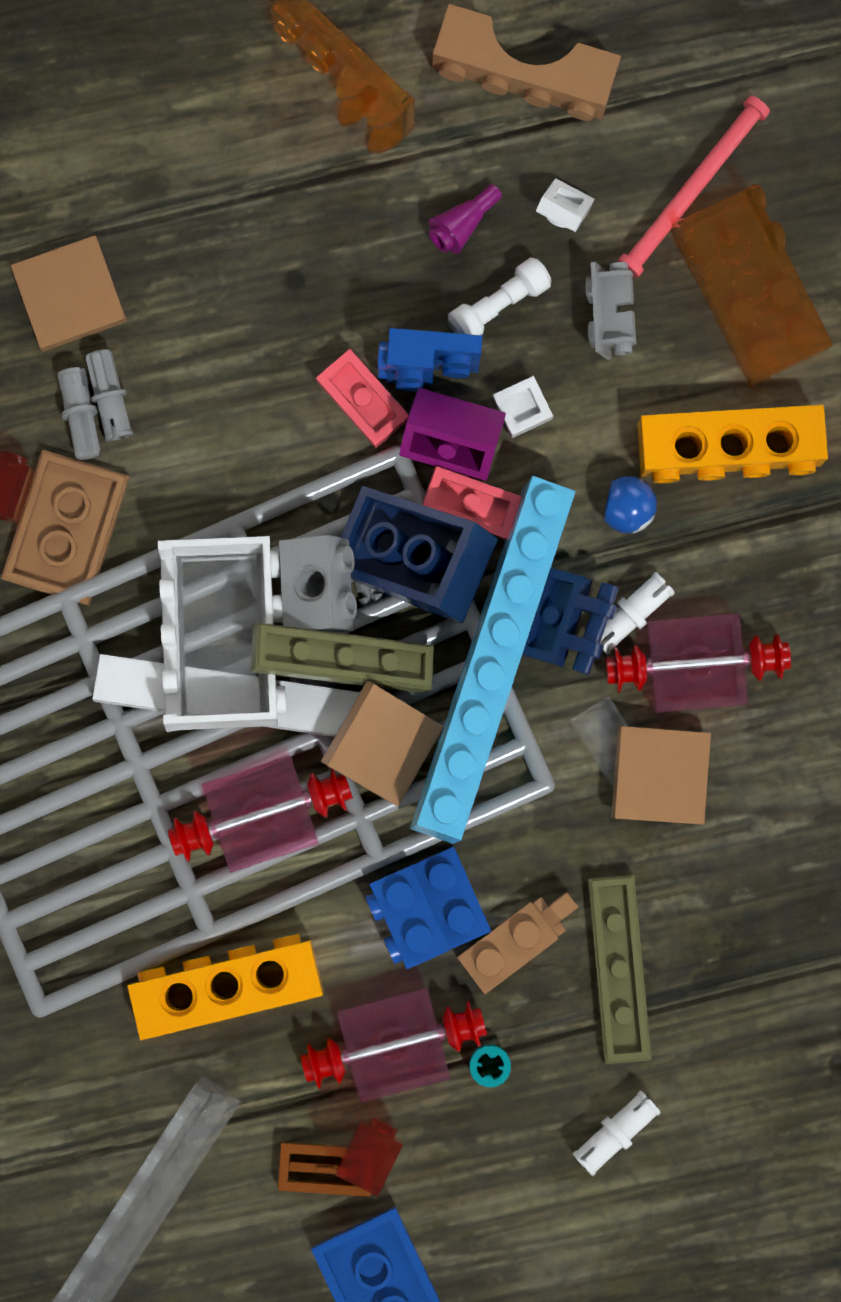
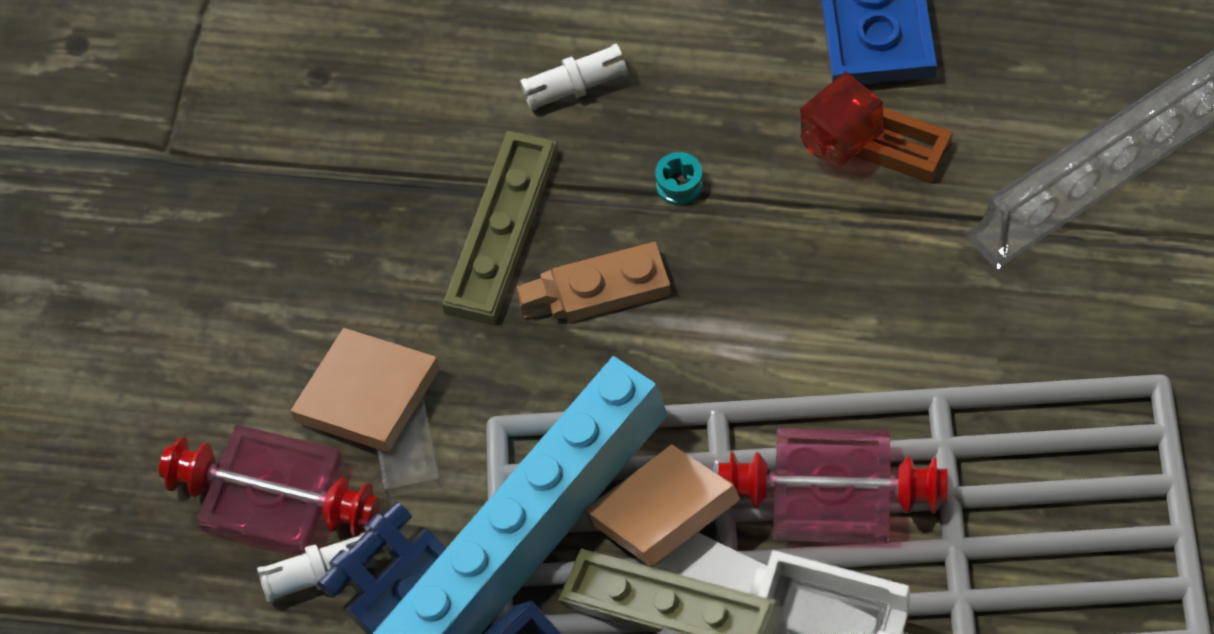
camera: 150 degrees left, 25 degrees down
light orange brick [127,934,324,1041] -> none
clear pink plate [300,987,487,1103] -> none
blue plate [365,847,491,969] -> none

